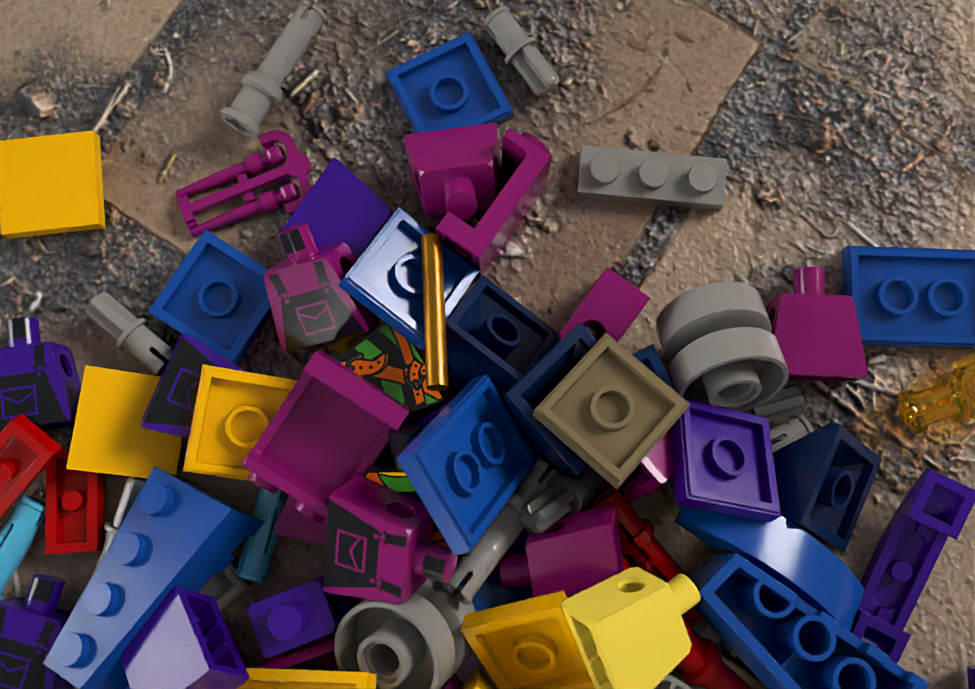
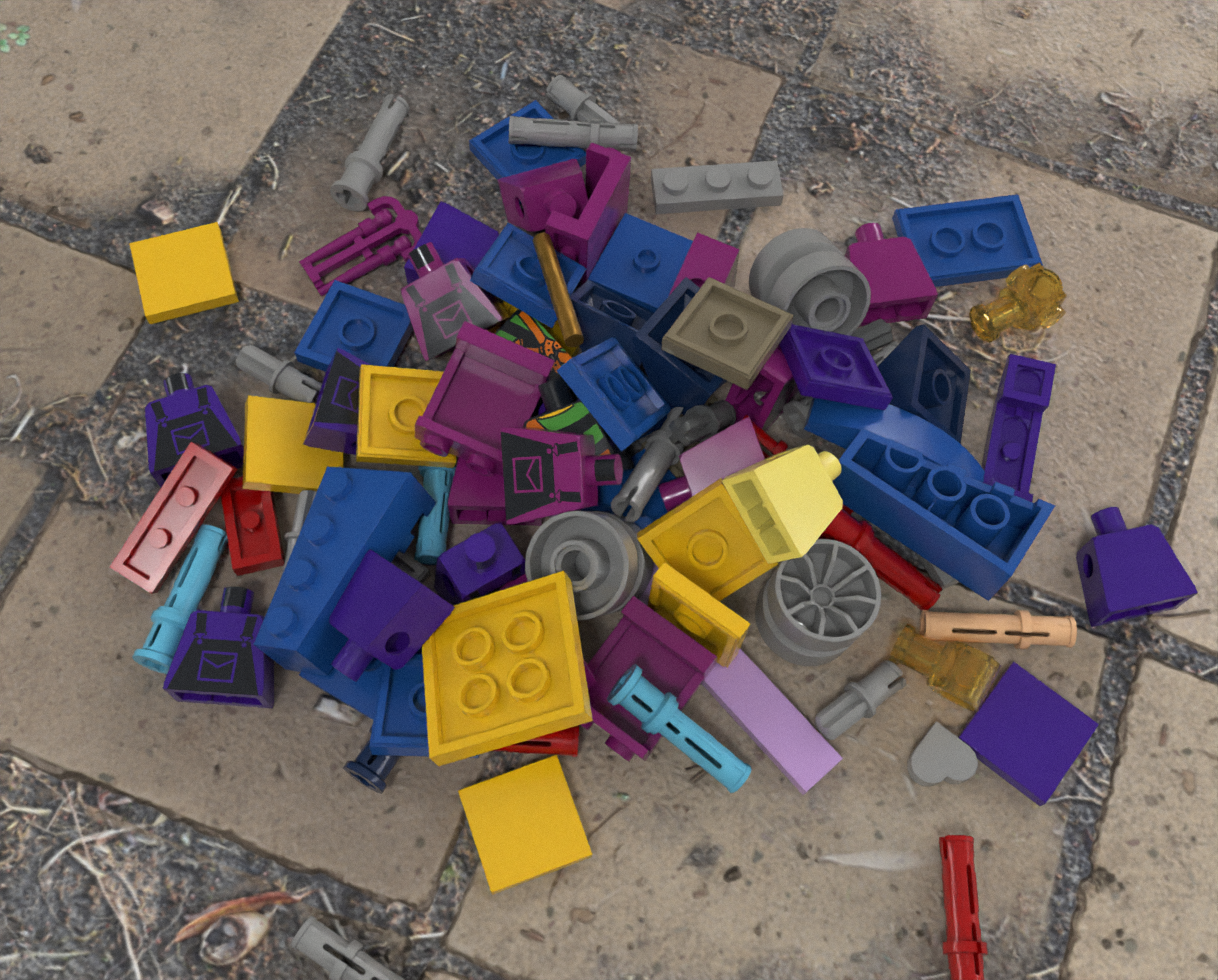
camera: 15 degrees left, 15 degrees down
none -> light grey pin [509,116,638,152]
none -> blue plate [588,213,693,312]

